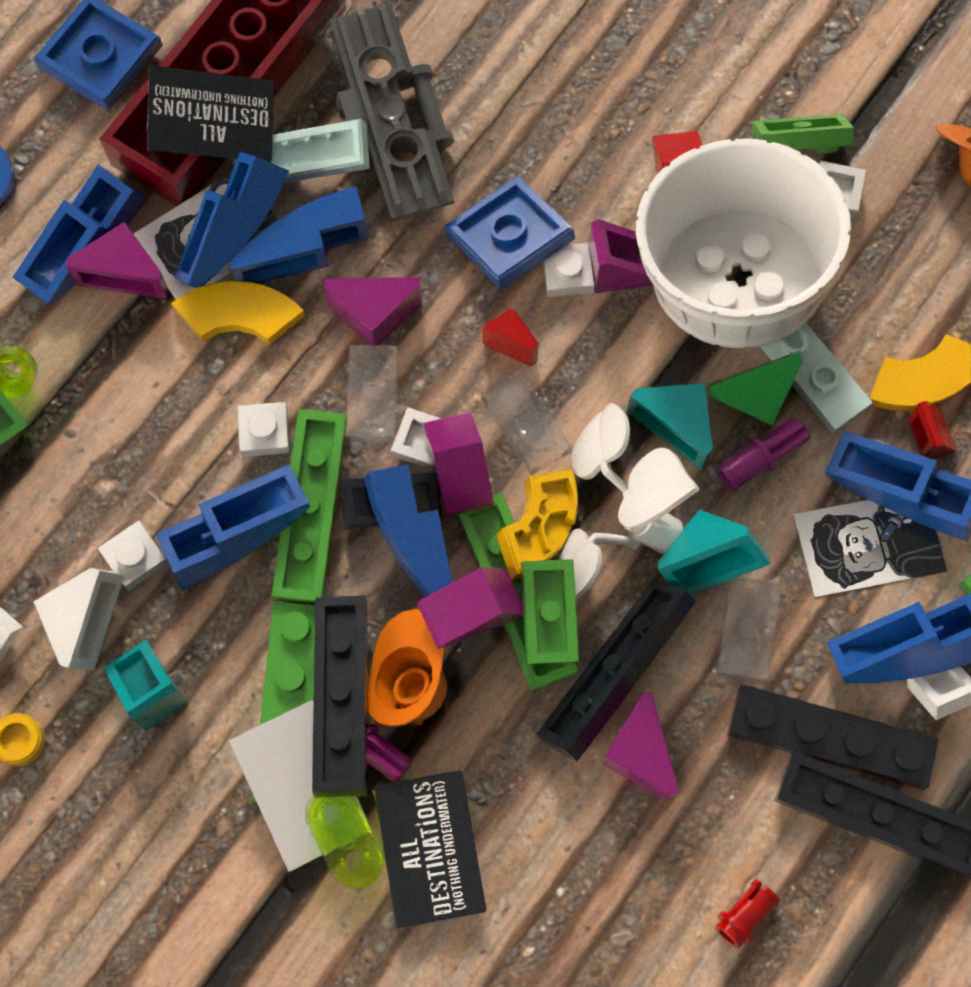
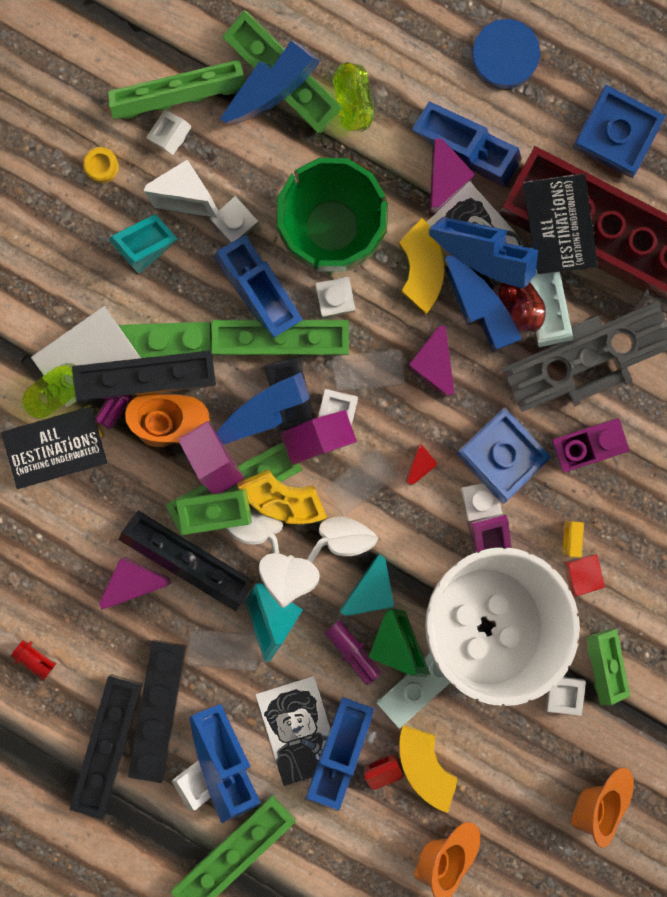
camera: 85 degrees right, 15 degrees up
none -> green plate [276,158,388,276]
none -> clear red plate [499,282,546,332]
none -> magenta slope [552,418,630,473]
none -> yellow tile [562,521,584,557]

